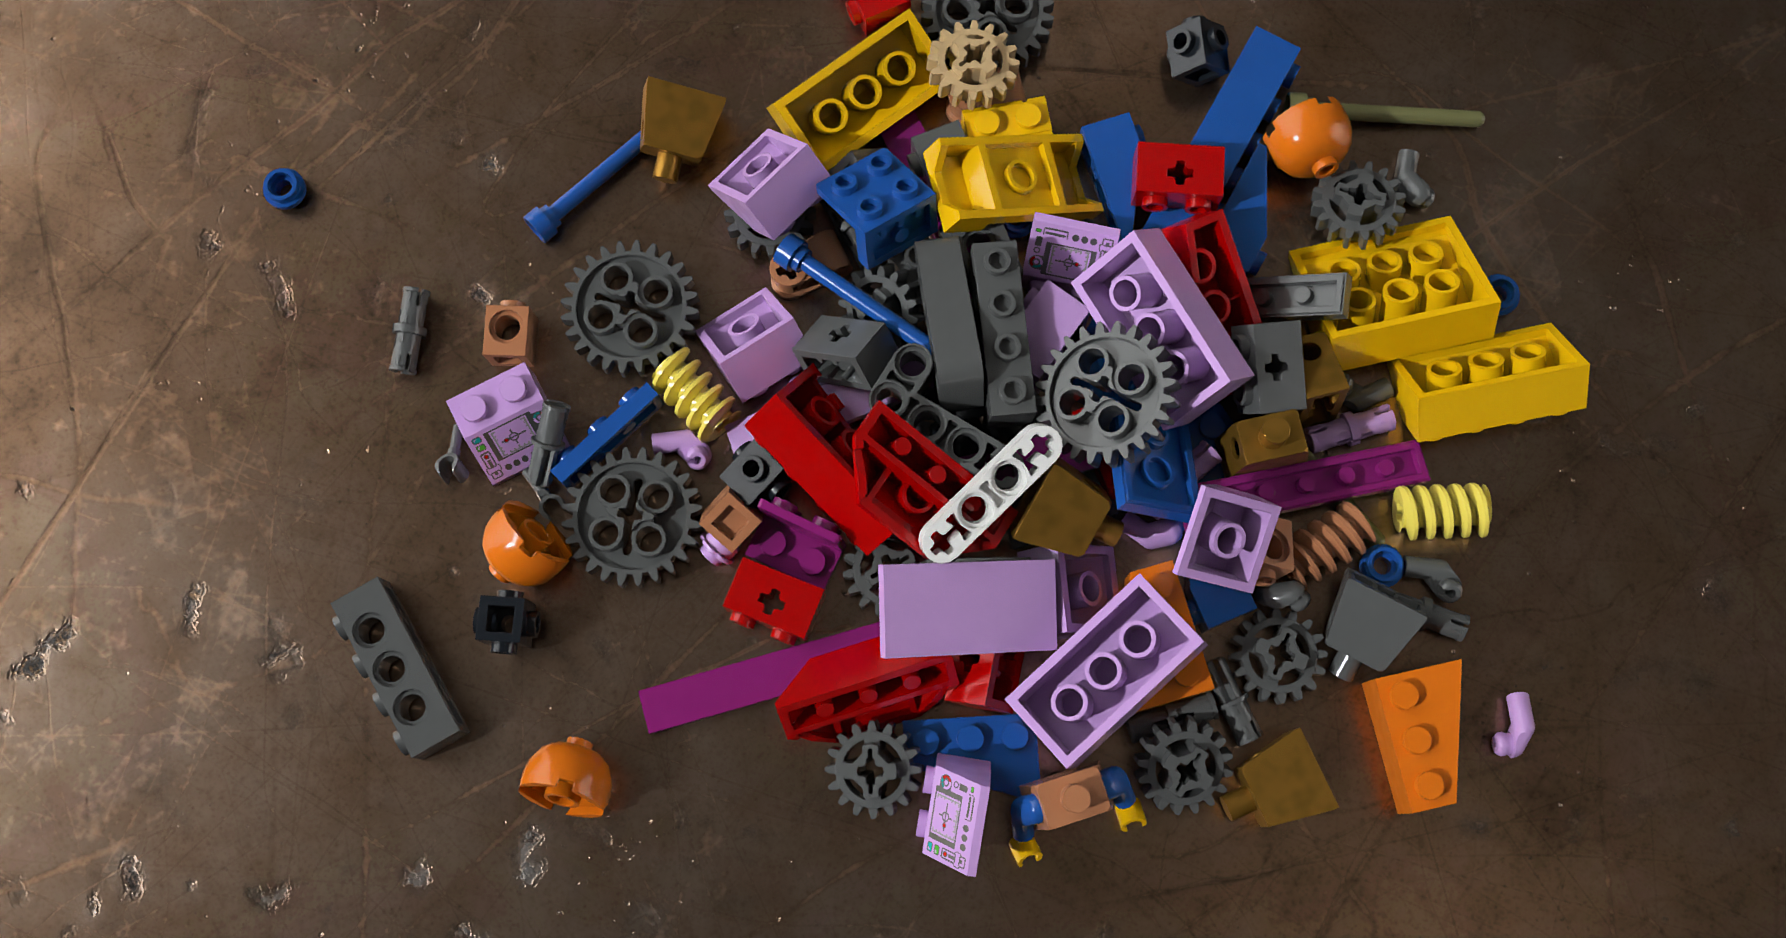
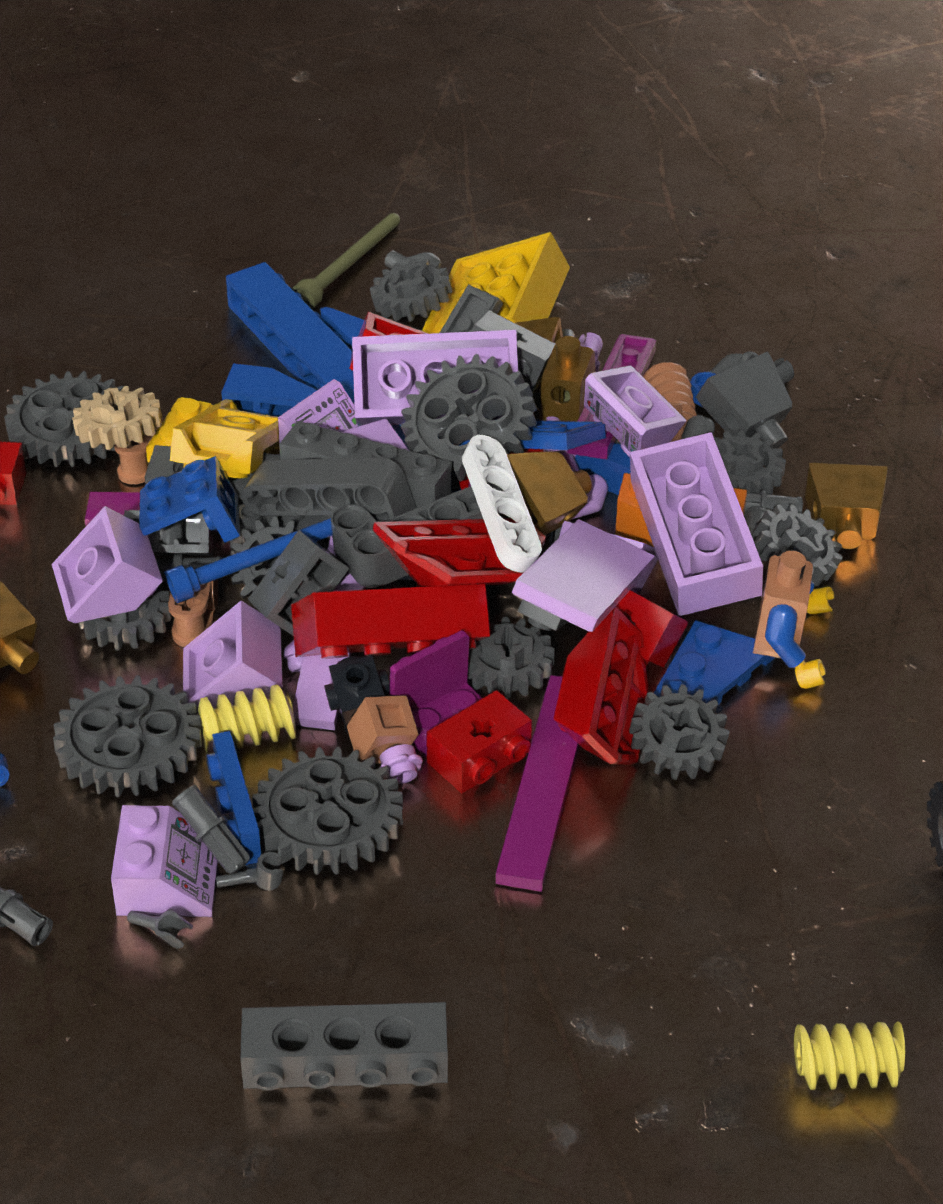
camera: 65 degrees left, 35 degrees down
black brick [473,590,541,655] -> none
nougat brick [482,300,538,367] -> none
orange cylinder [482,500,572,587] -> none
orange cylinder [518,737,612,818] -> none
lavender arm [651,429,712,470] -> none
yellow slope [766,8,950,171] -> none
lavender slope [916,753,991,877] -> none
red brick [1131,141,1225,215] -> none
black brick [1166,15,1230,87] -> none
orange cylinder [1263,96,1352,179] -> none
orange wedge [1362,659,1462,814] -> none
yellow slope [1387,323,1590,443] -> none
light yellow piece [1392,482,1492,541] -> none
lavender arm [1492,692,1535,758] -> none

